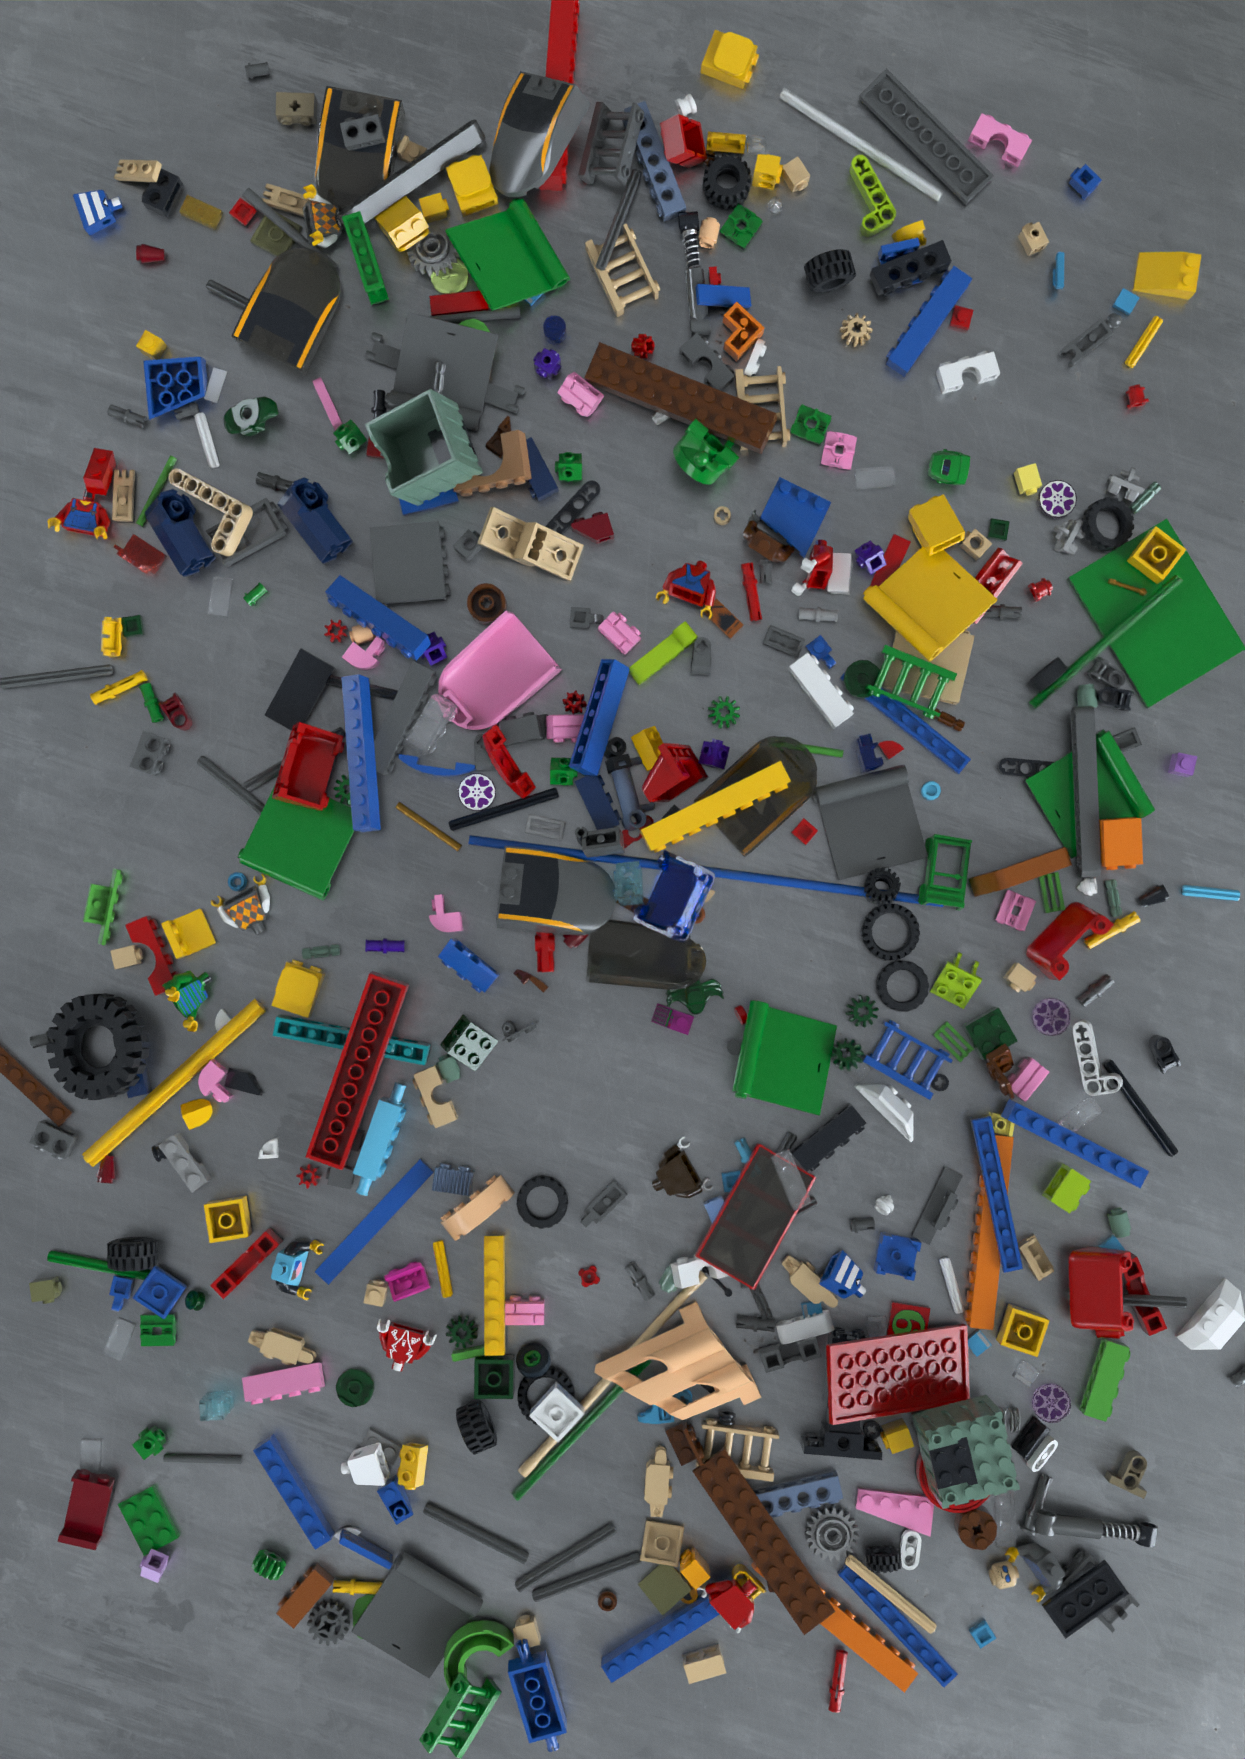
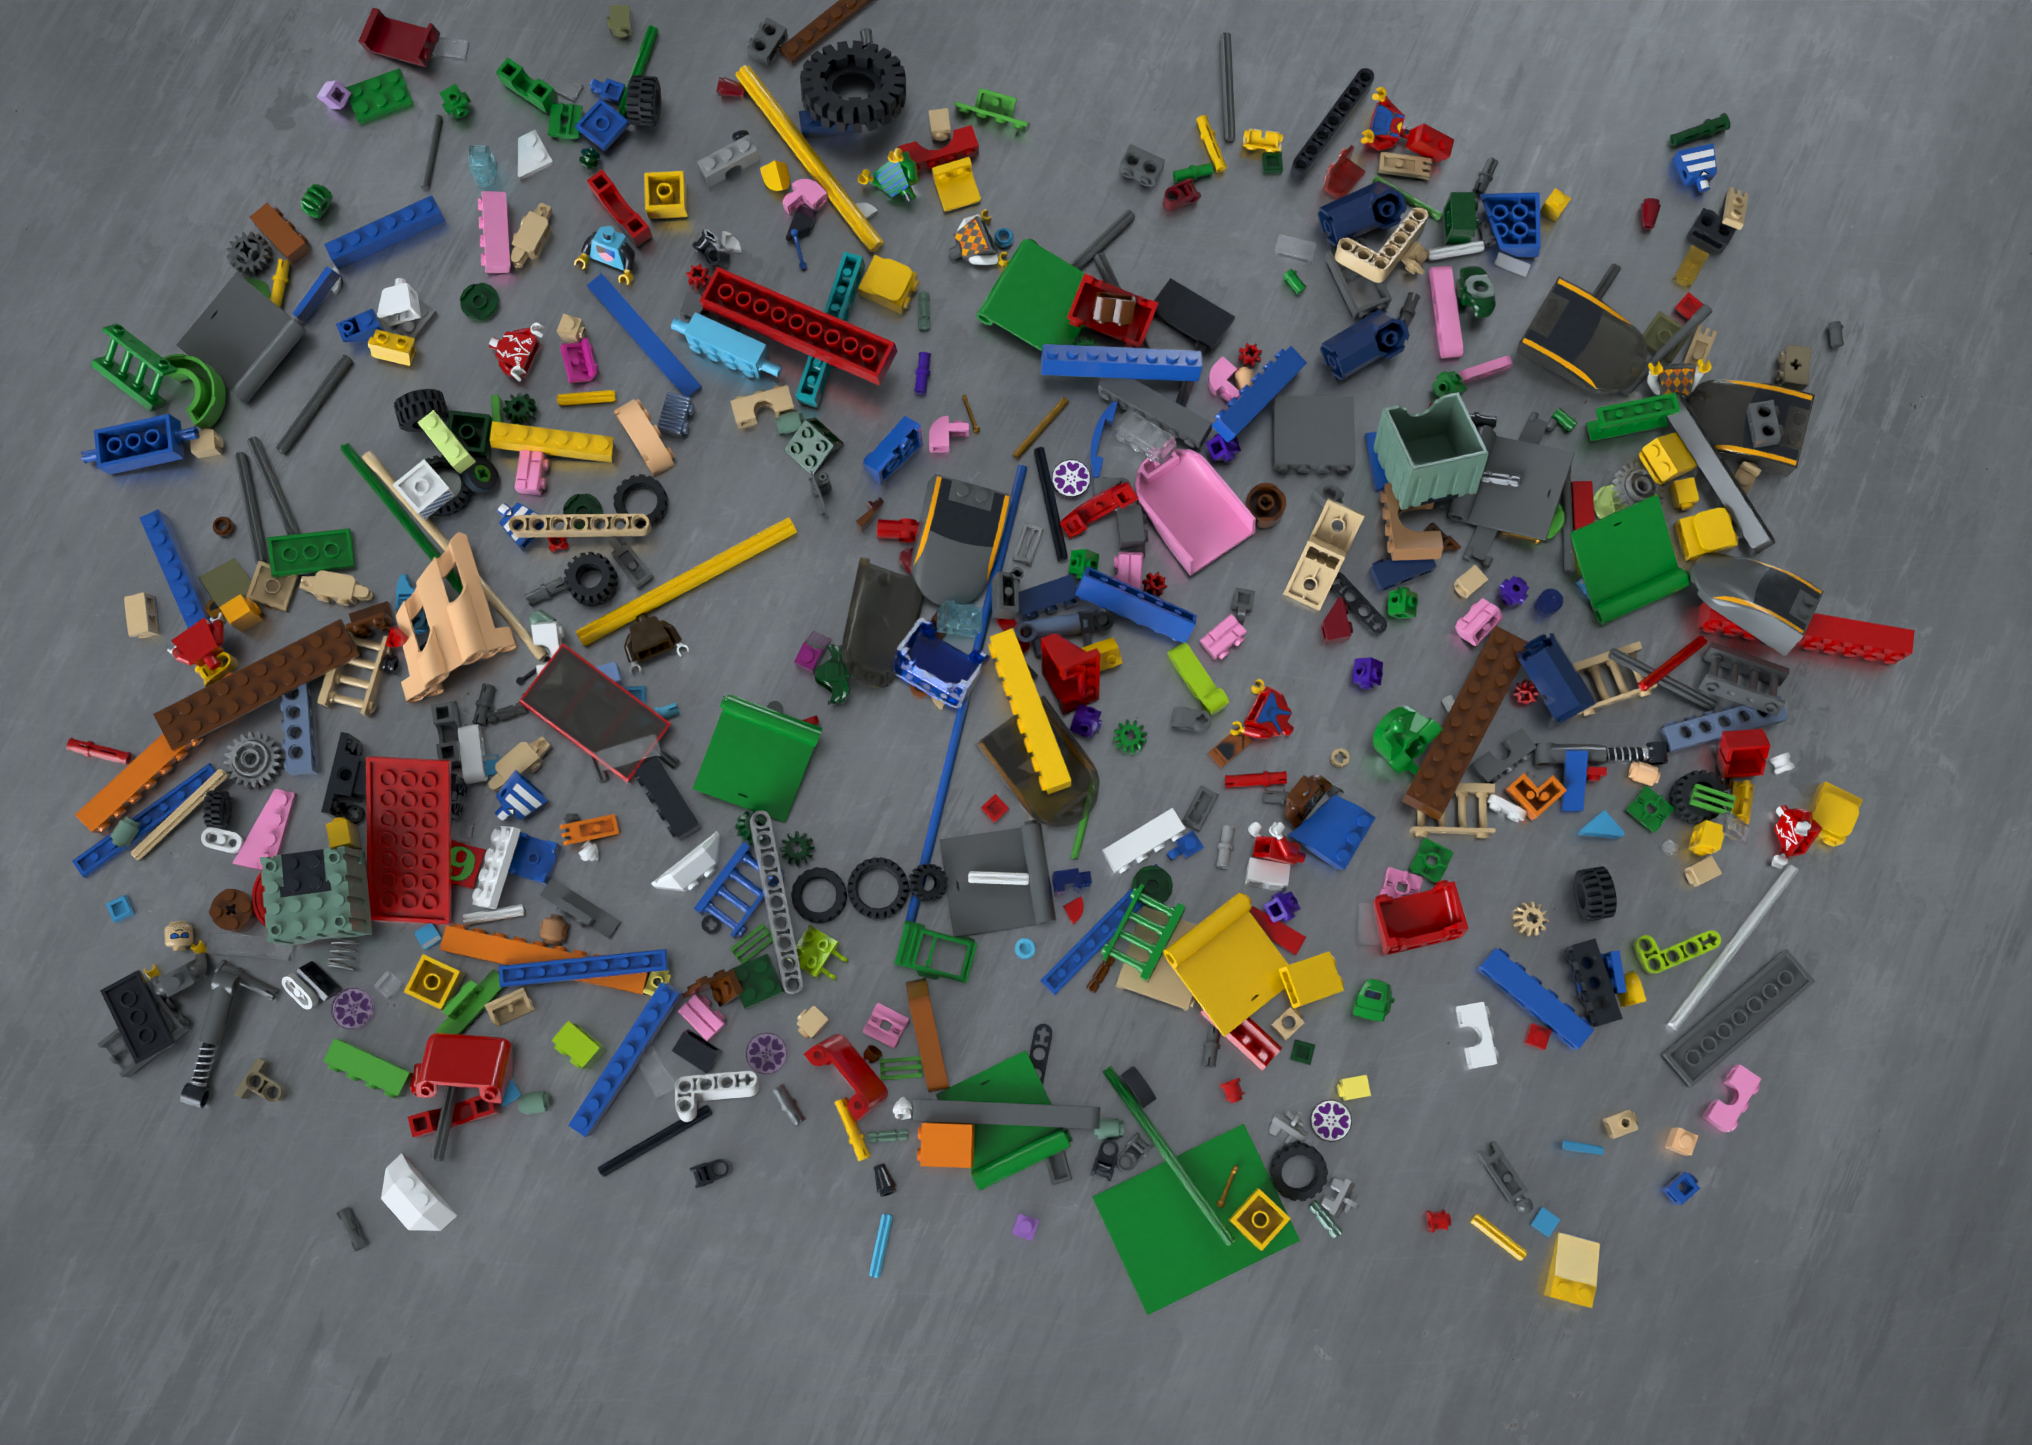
camera: 95 degrees right, 10 degrees down
none -> sand green brick [110,816,140,848]
none -> green tile [267,528,355,578]
none -> red tile [385,627,408,647]
none -> yellowish green brick [417,410,476,474]
none -> bright green bracket [435,968,504,1035]
none -> white plate [472,826,521,909]
none -> green arch [496,57,558,113]
none -> blue torso [497,503,544,551]
none -> tan beam [508,514,651,538]
none -> white wing [518,130,554,181]
none -> medium nougat head [539,914,568,945]
none -> orange hinge [559,814,619,846]
none -> dark green tile [563,493,603,530]
none -> black tyre [564,552,618,606]
none -> yellow axle [575,517,797,646]
none -> black hinge [672,1029,723,1073]
none -> black piece [692,229,730,265]
none -> light grey beam [750,811,803,994]
none -> blue hinge [791,229,807,269]
none -> reddish brown hinge [863,1045,882,1063]
none -> pearl gold hinge [962,394,980,433]
none -> white axle [968,871,1029,885]
none -> reddish brown brick [1092,292,1136,326]
none -> black beam [1290,68,1374,180]
none -> dark purple brick [1353,657,1383,689]
none -> red windscreen [1373,880,1469,955]
none -> tan bracket [1401,241,1430,275]
none -> bright pink beam [1429,265,1463,359]
none -> dark green brick [1443,192,1479,245]
none -> tan brick [1453,565,1489,599]
none -> dark blue brick [1517,633,1596,724]
none -> green pin [1551,408,1578,432]
none -> dark azure slope [1578,810,1624,839]
none -> red axle [1638,635,1707,692]
none -> light nougat brick [1664,1127,1698,1156]
none -> dark green pin [1670,113,1730,147]
none -> bright green tile [1689,784,1736,817]
none -> red torso [1772,805,1822,869]

